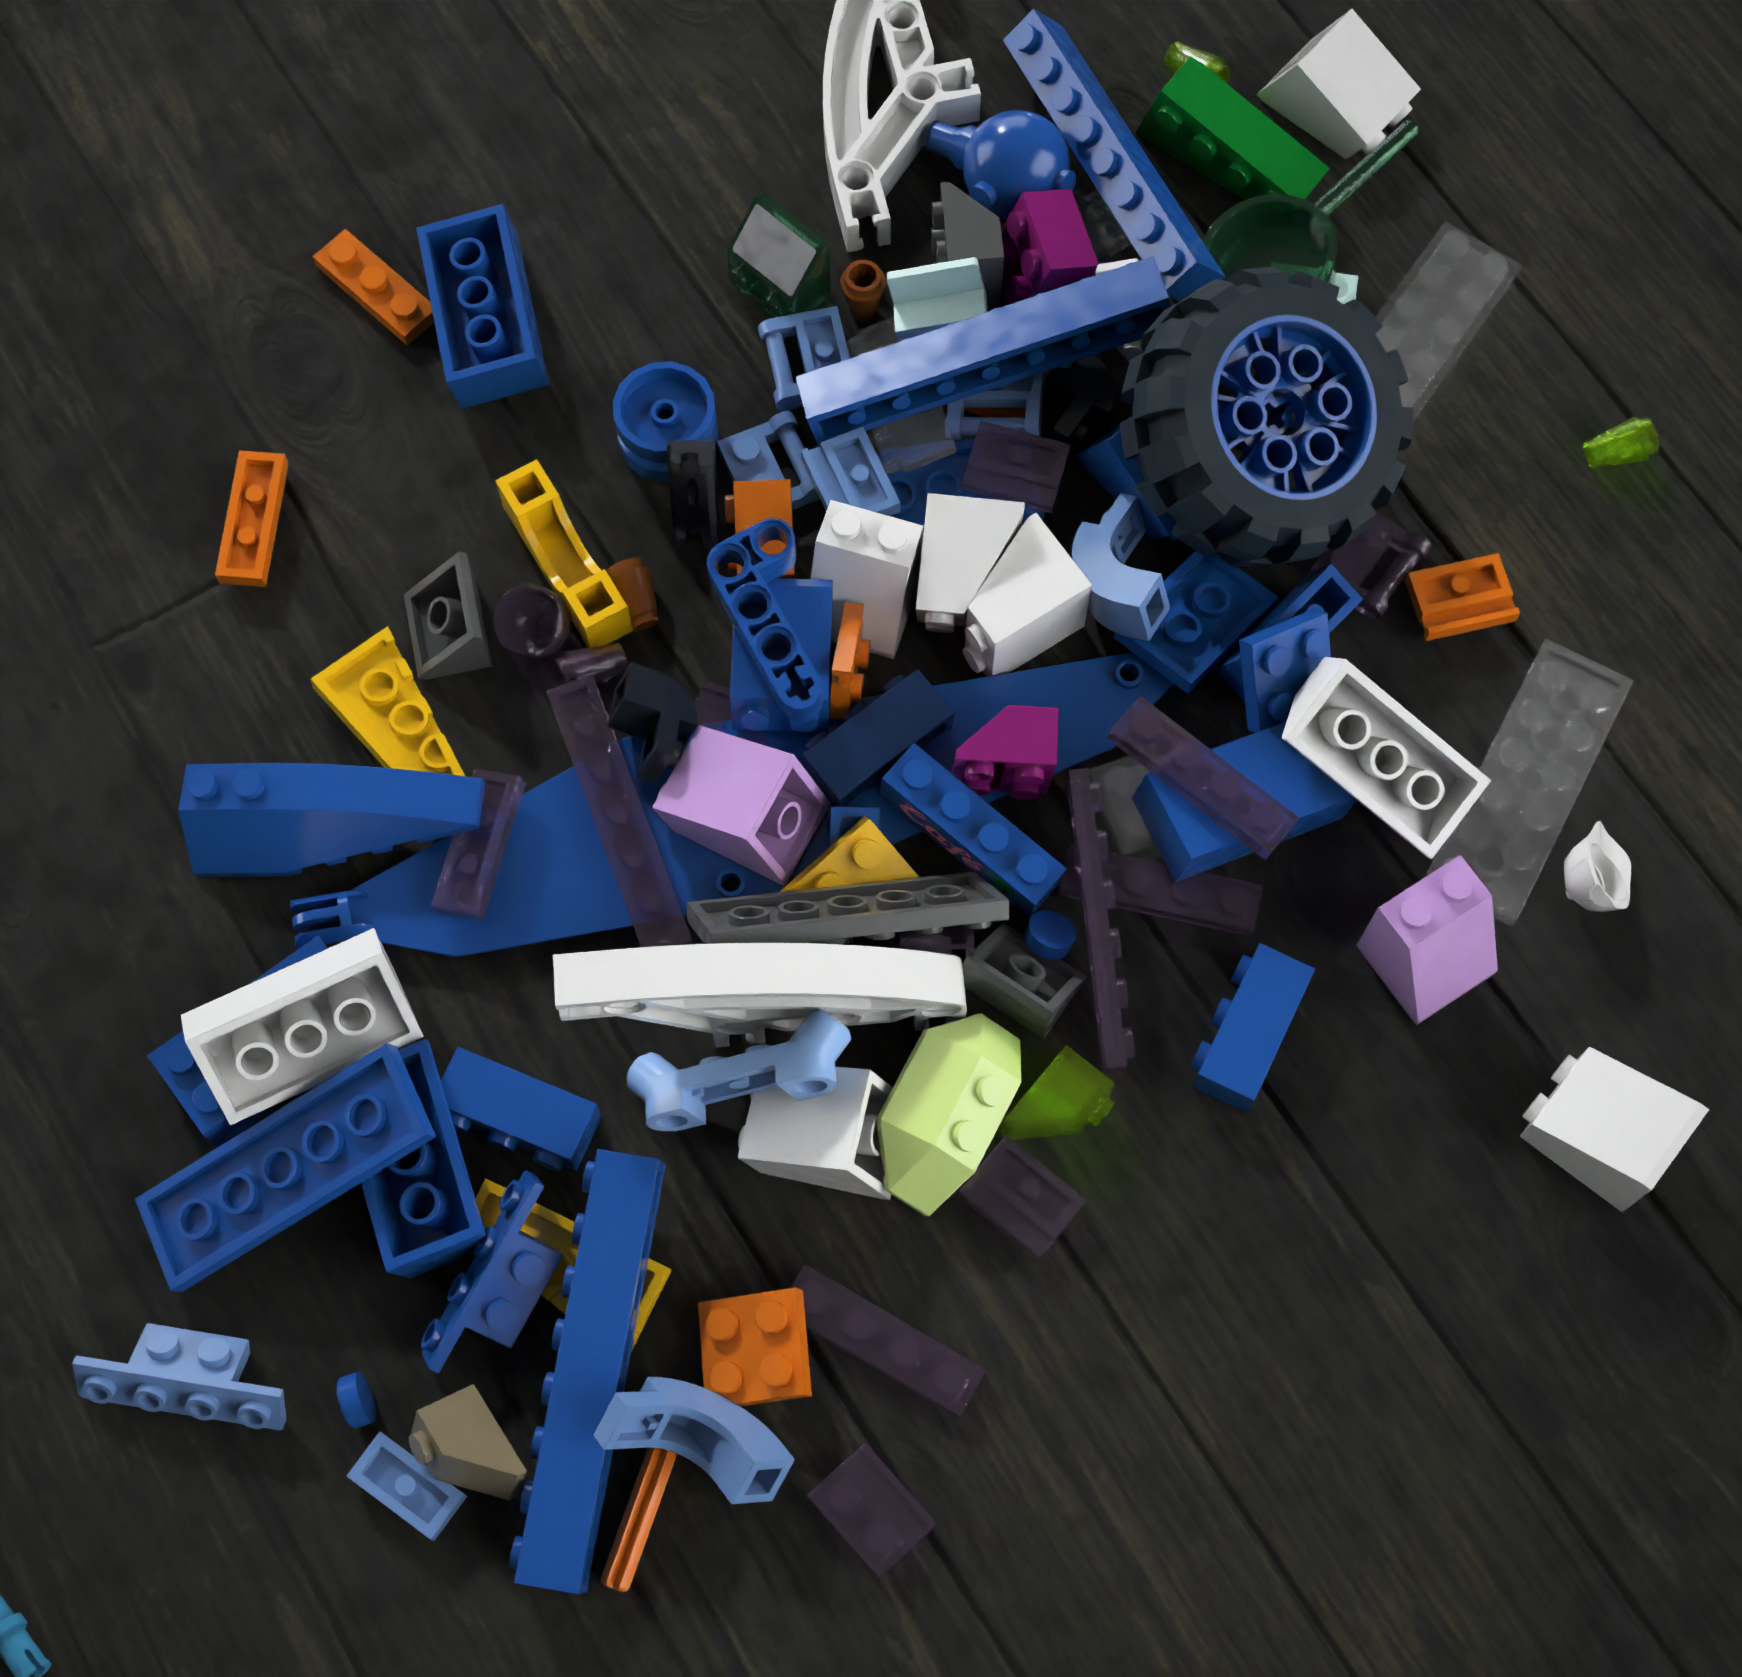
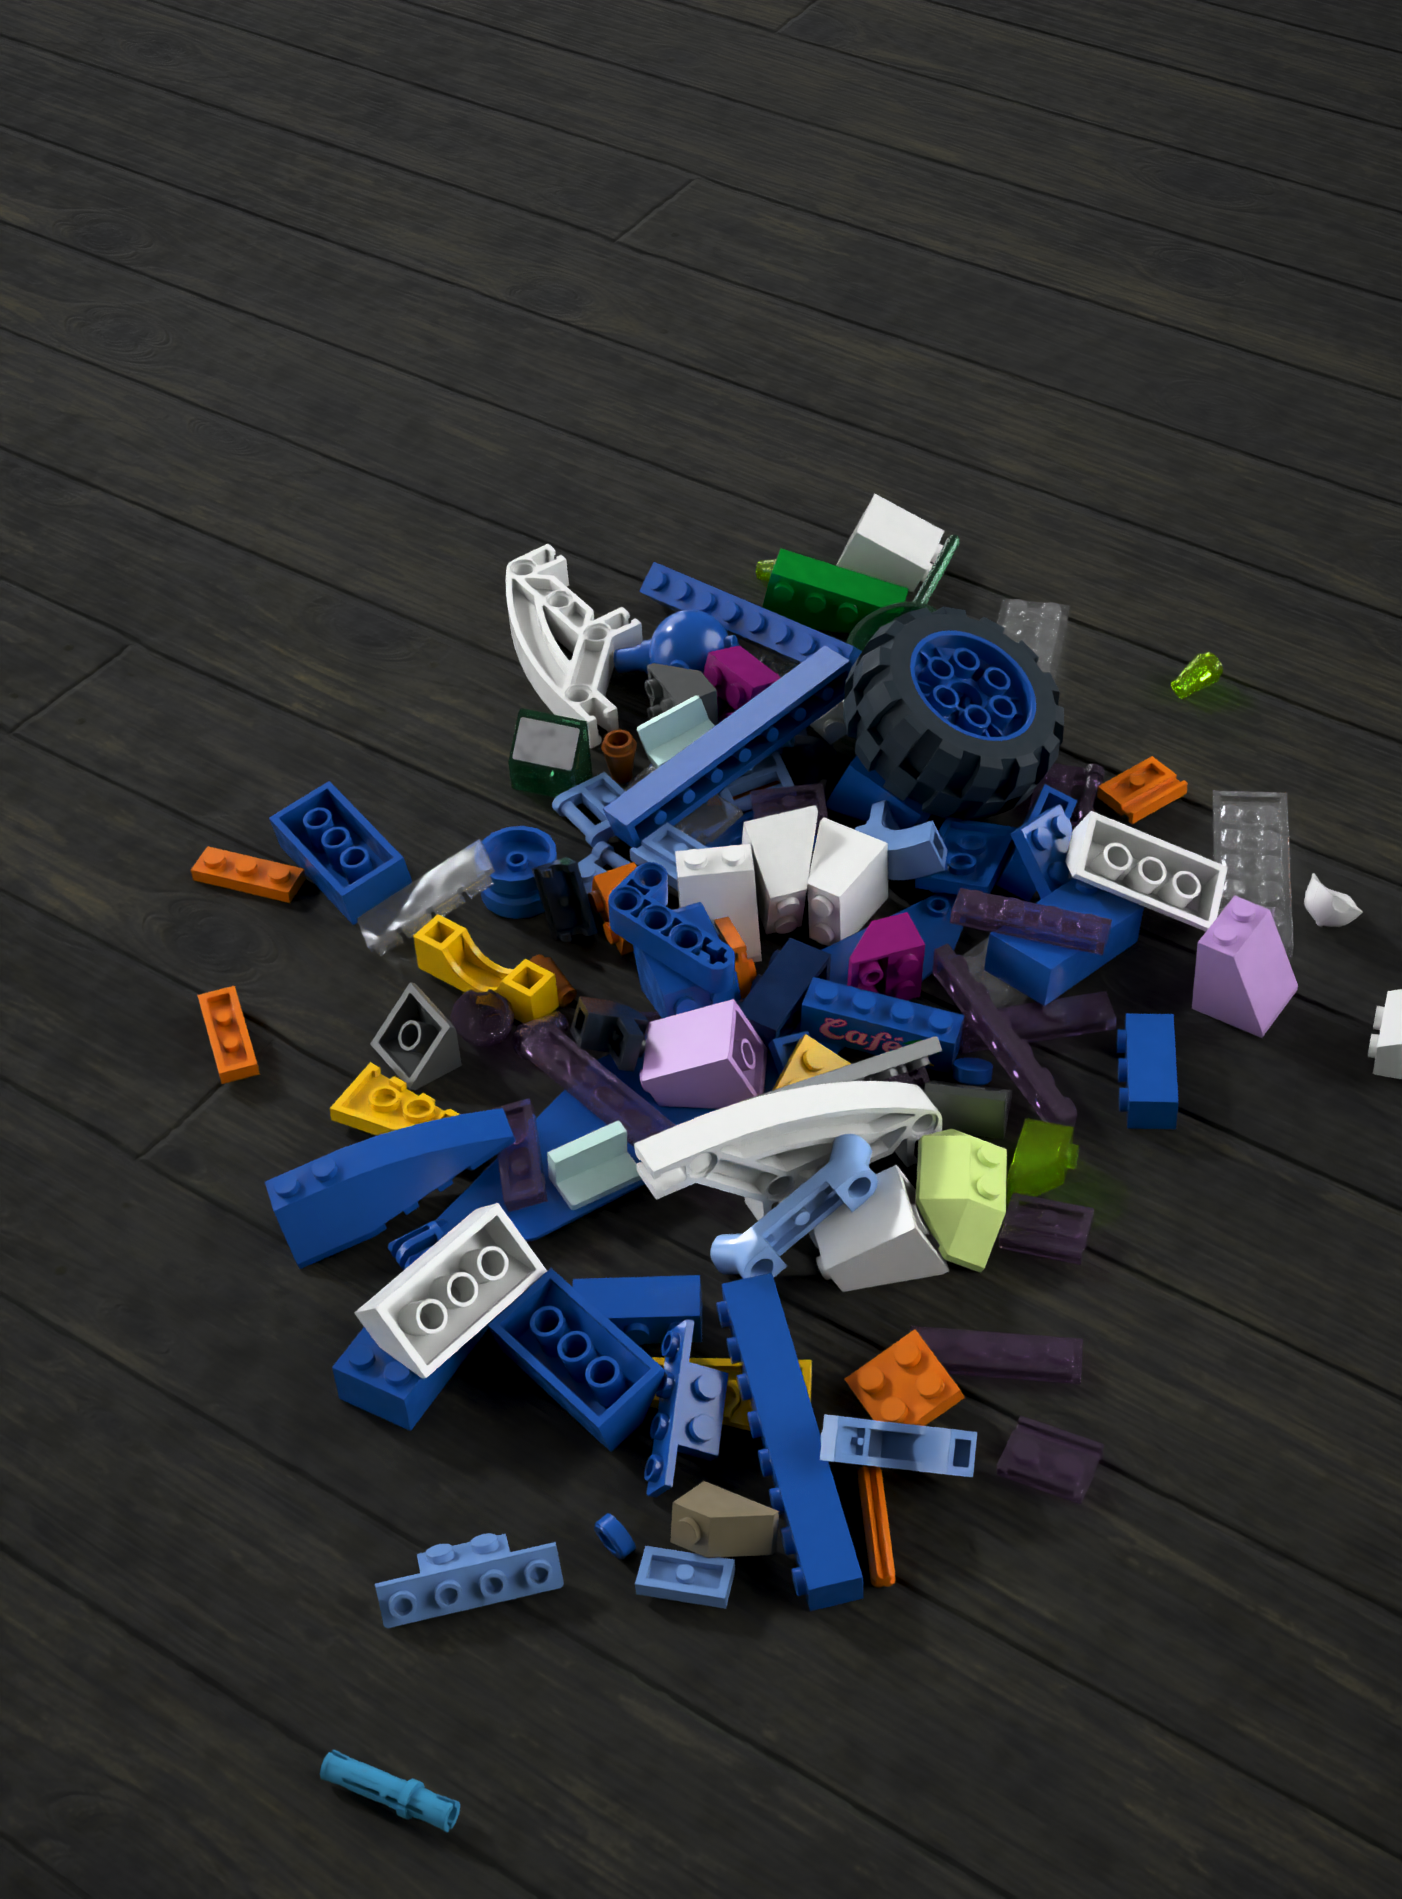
camera: 20 degrees left, 25 degrees down
blue plate [135,1043,436,1292] -> none
none -> clear windscreen [357,839,495,957]
none -> light aqua panel [547,1120,642,1210]

